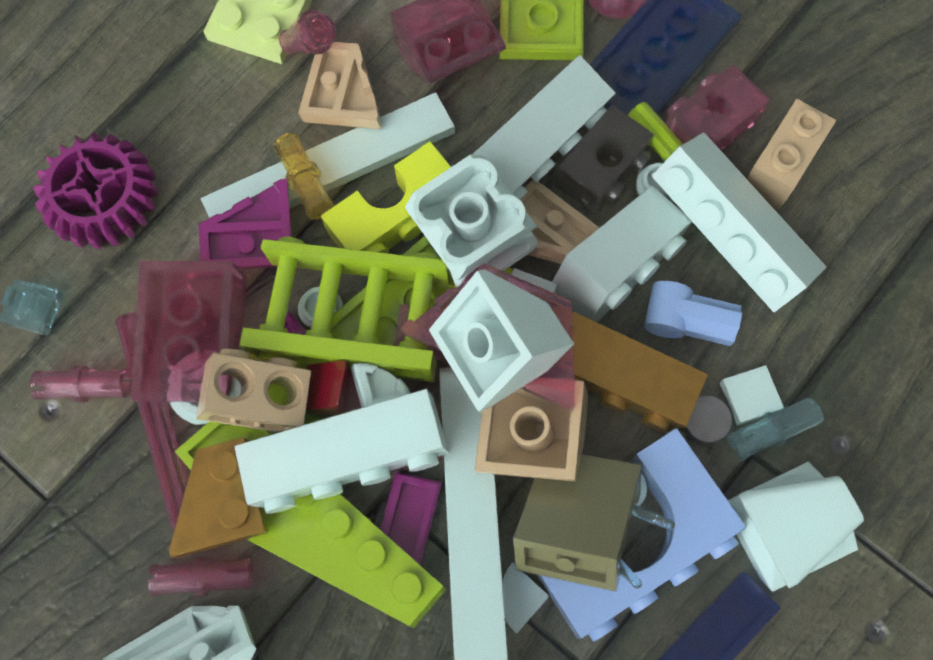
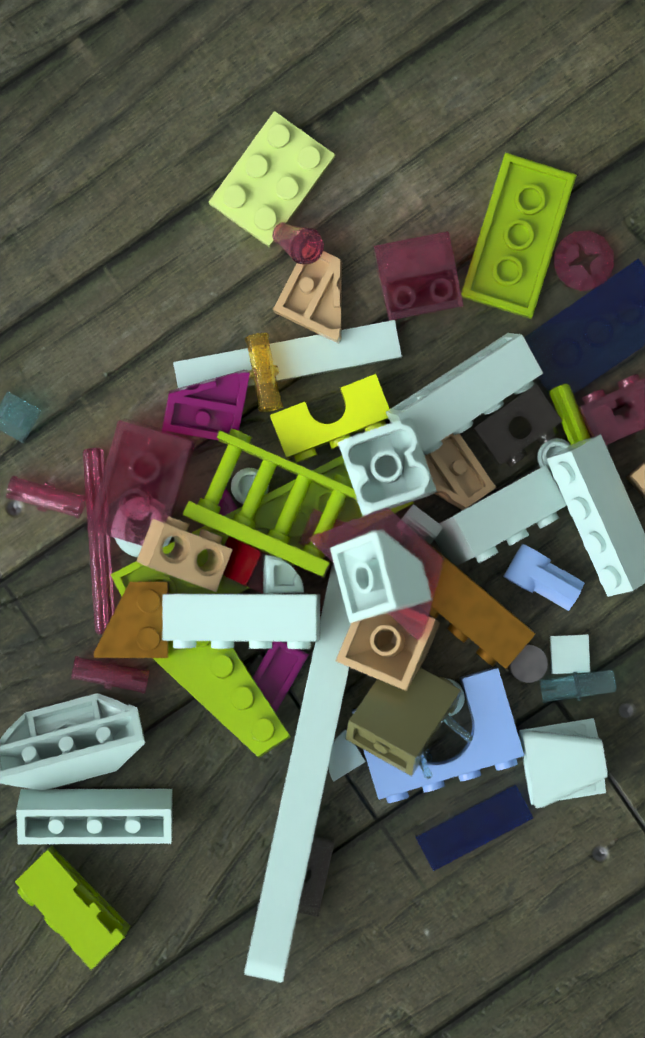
camera: 15 degrees right, 15 degrees up
magenta gear [33,132,159,250] -> none

